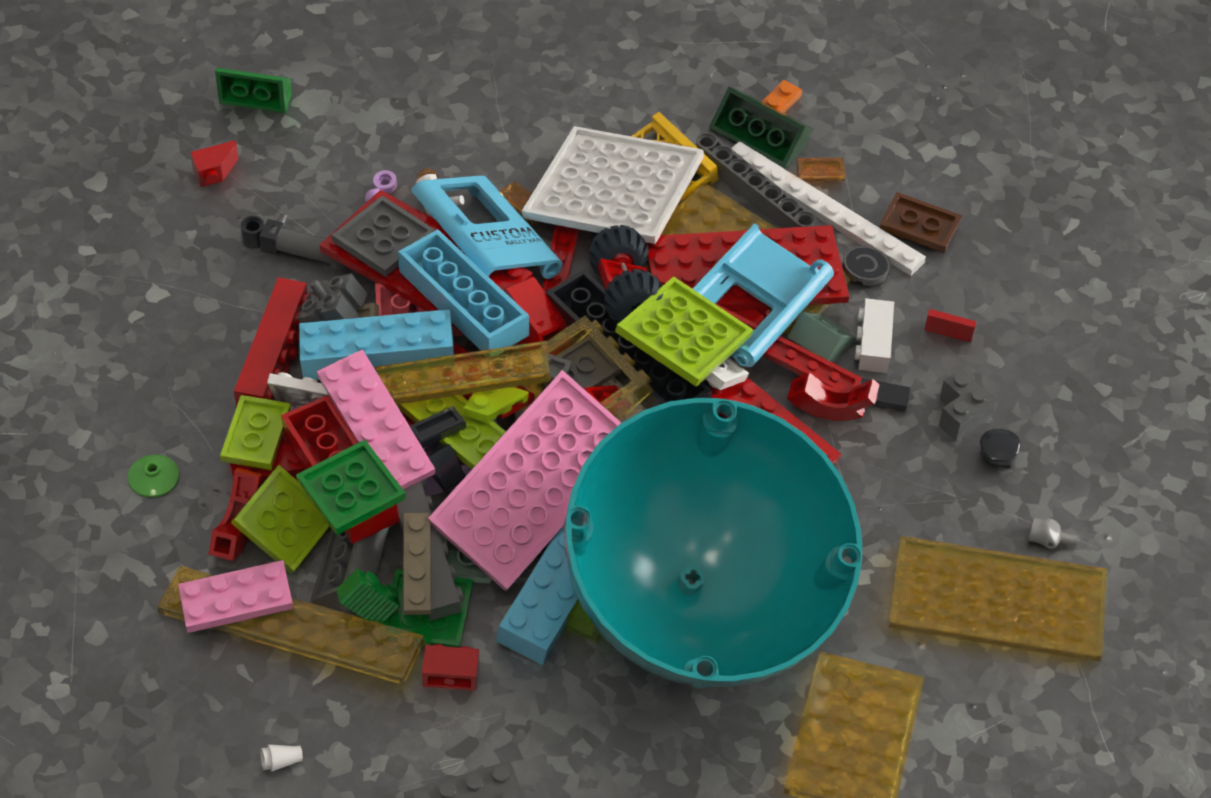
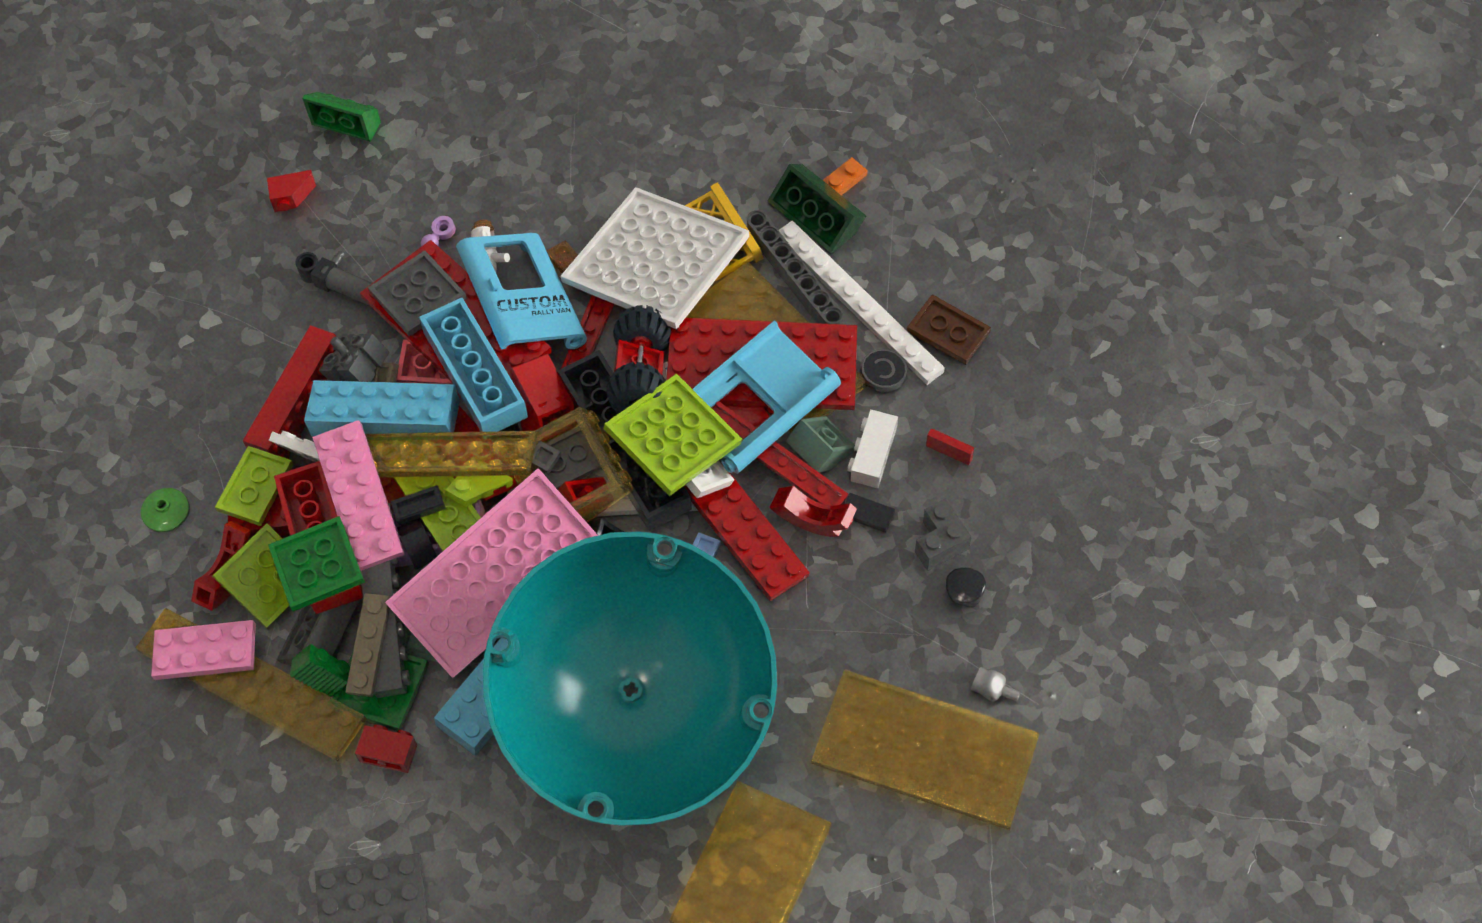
camera: 15 degrees right, 10 degrees up
white cone [260,744,303,772] -> none
clear orange plate [797,157,846,181] -> none

